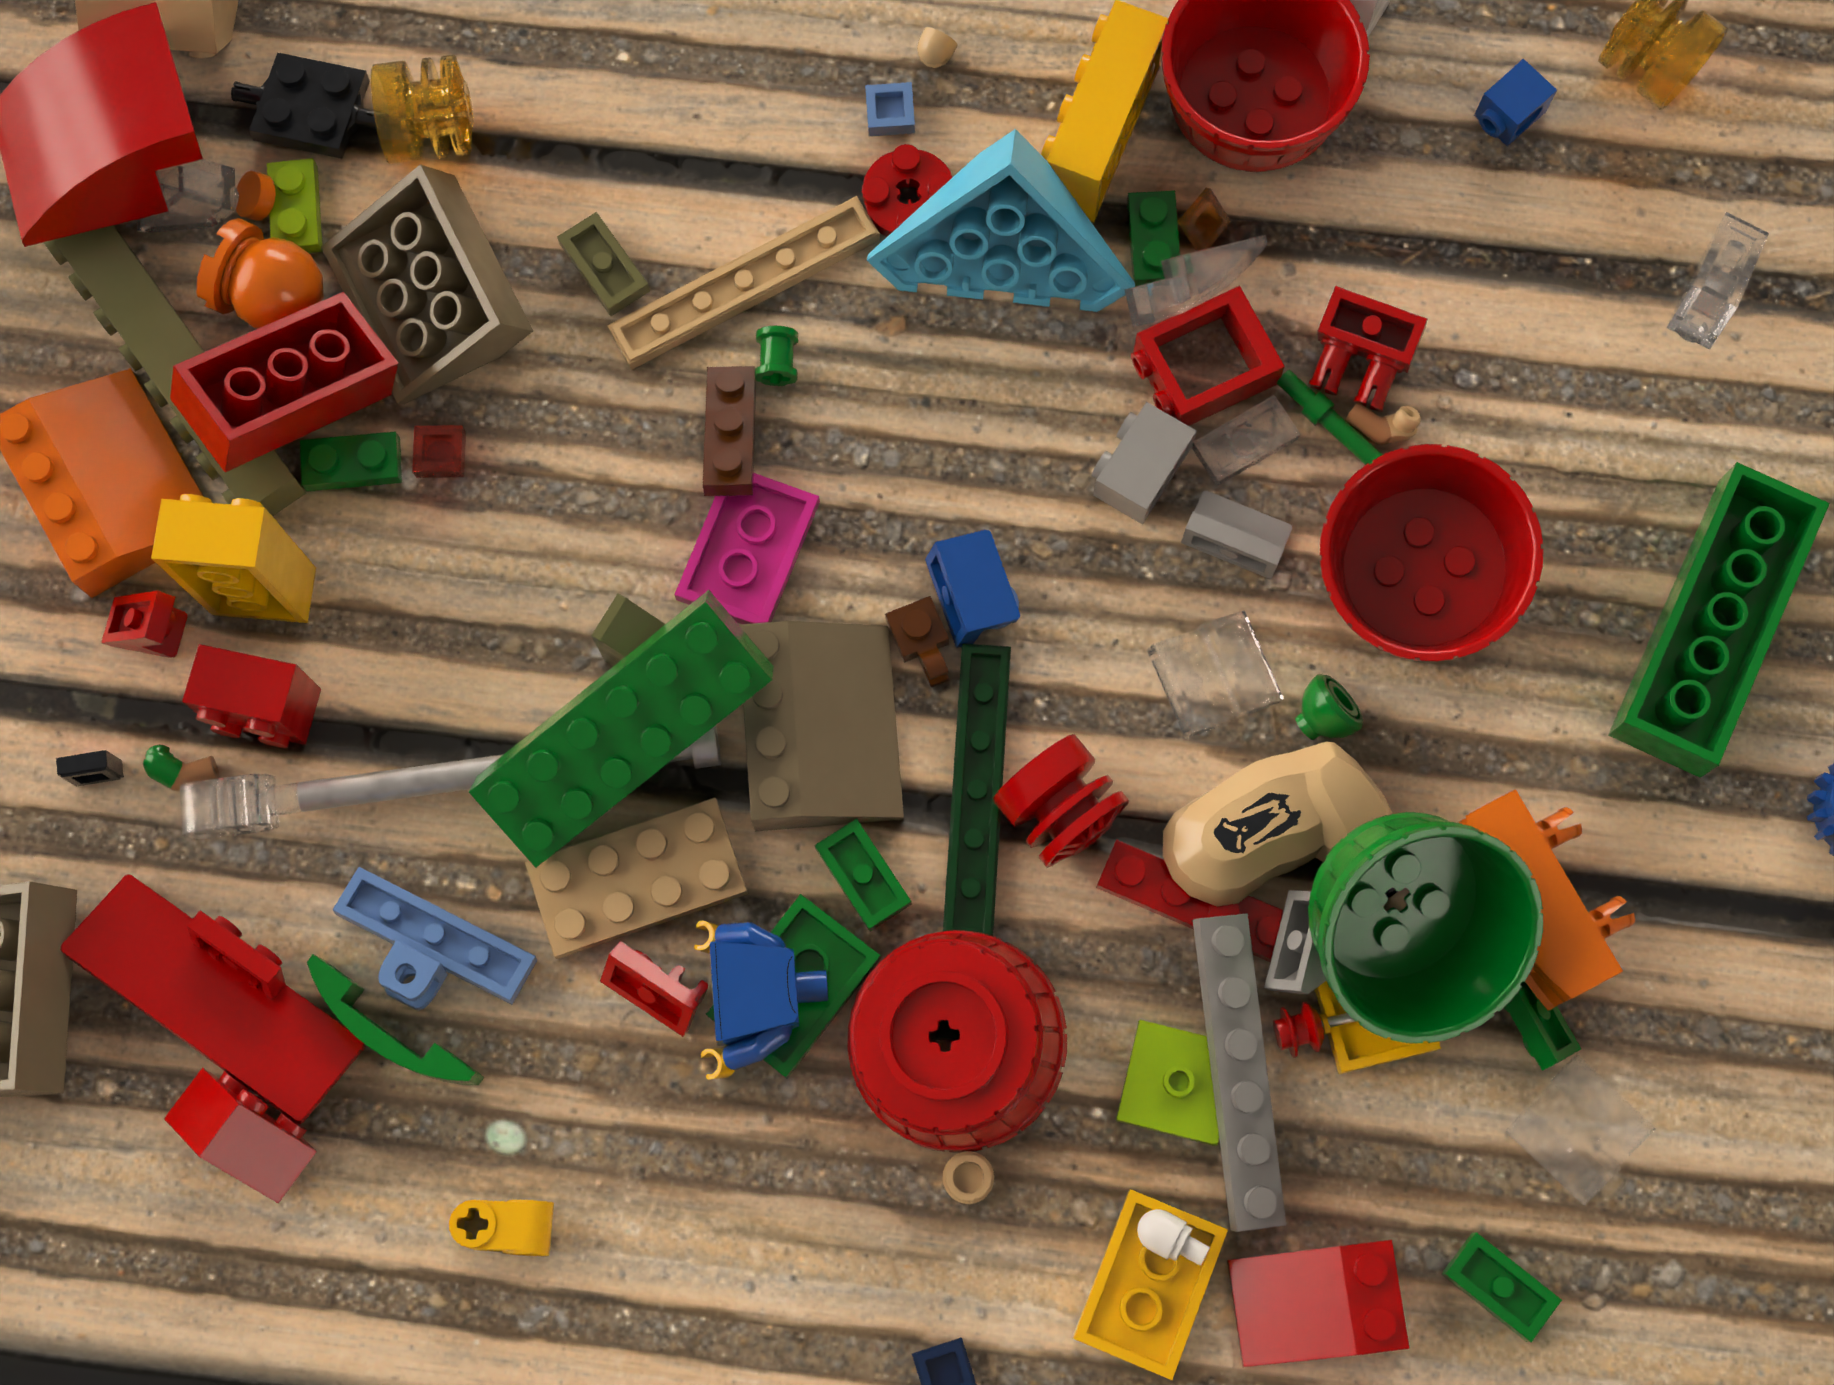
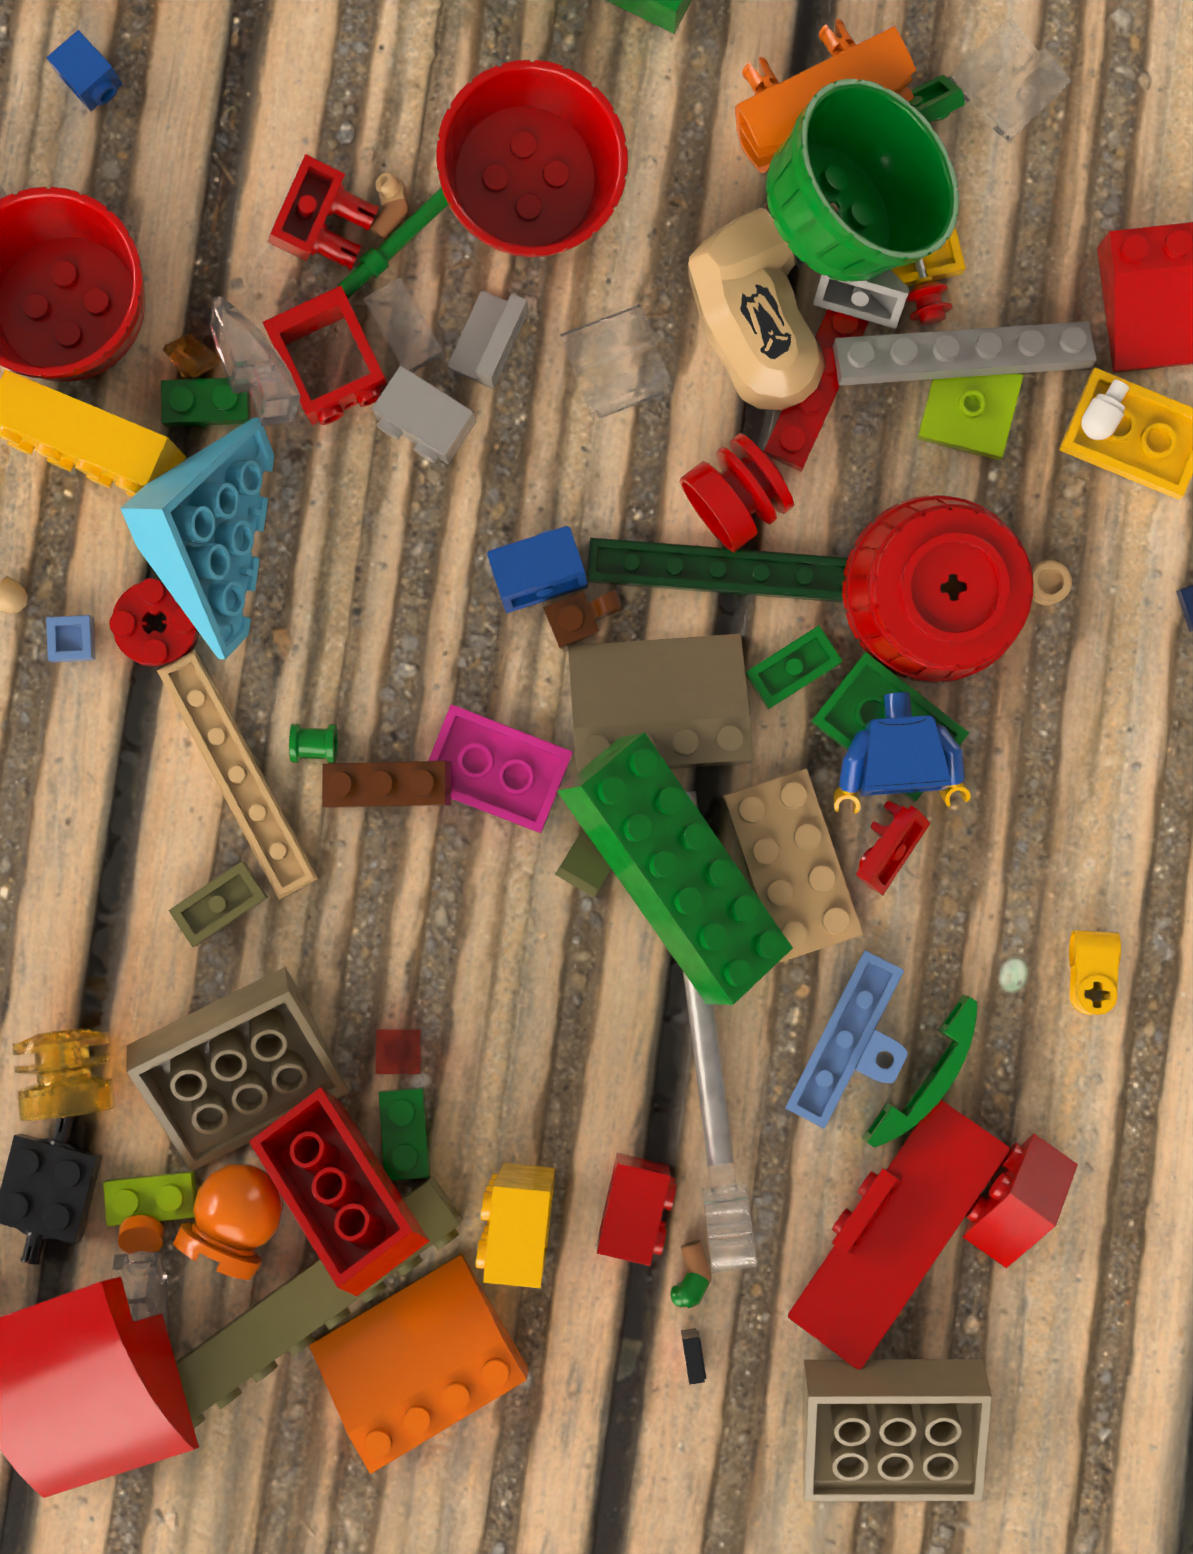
camera: 85 degrees left, 10 degrees up
red slope [101,590,188,658] -> none
green brick [1295,674,1363,740] -> none
green plate [1442,1232,1562,1342] -> none

